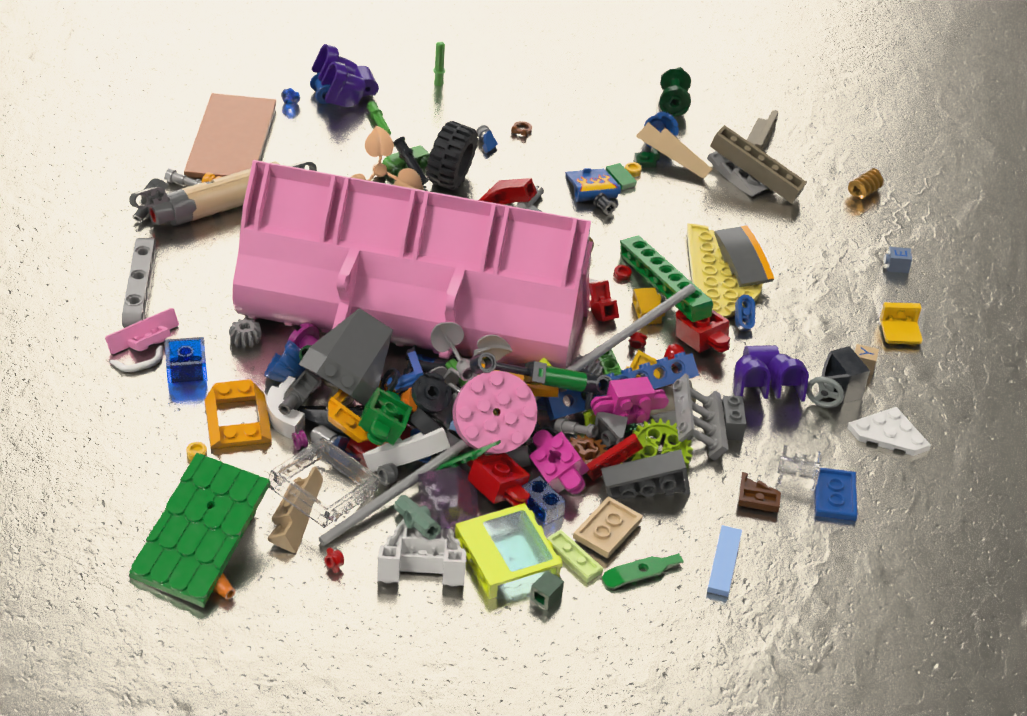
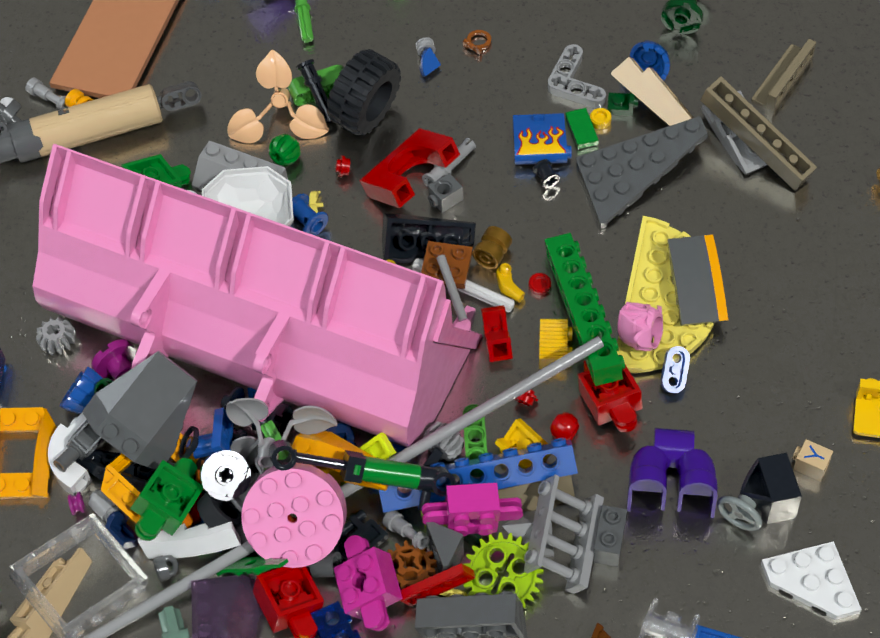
camera: 20 degrees right, 15 degrees up
none -> yellow arm [496,263,525,303]
none -> light grey beam [548,44,606,108]
none -> dark grey wing [576,116,708,229]
none -> bright pink piece [617,302,663,351]

